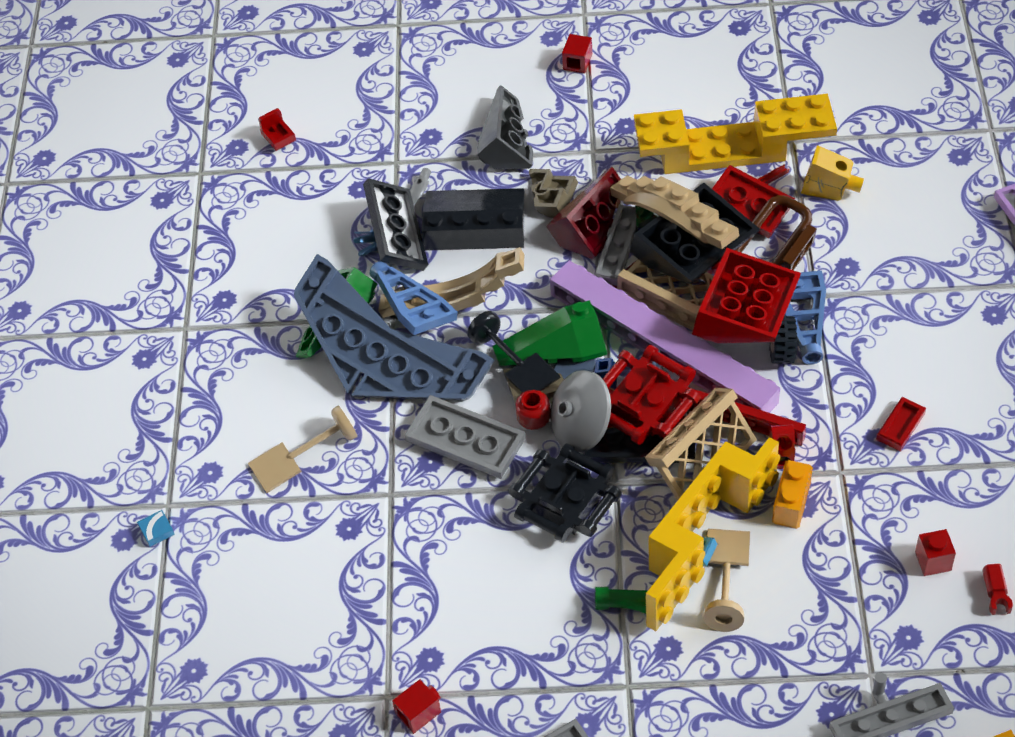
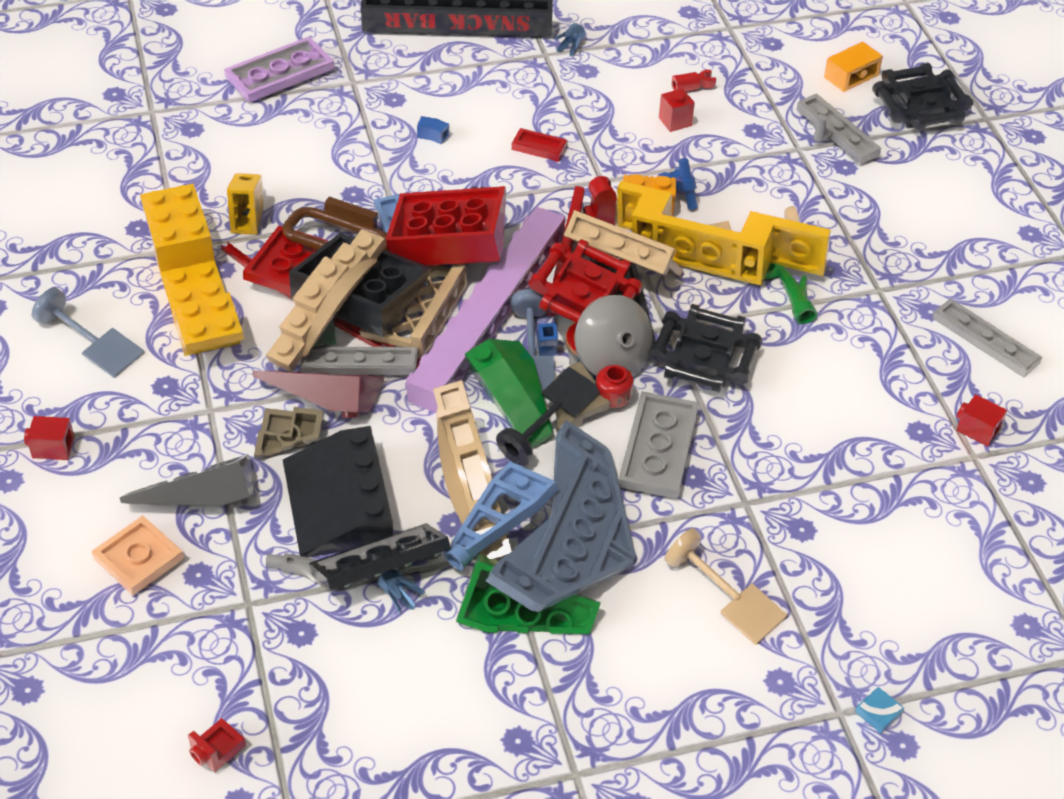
camera: 110 degrees left, 5 degrees down
none -> sand blue piece [31,287,145,378]
none -> light nougat plate [91,515,184,595]
none -> blue piece [417,116,450,144]
none -> blue piece [658,158,698,210]

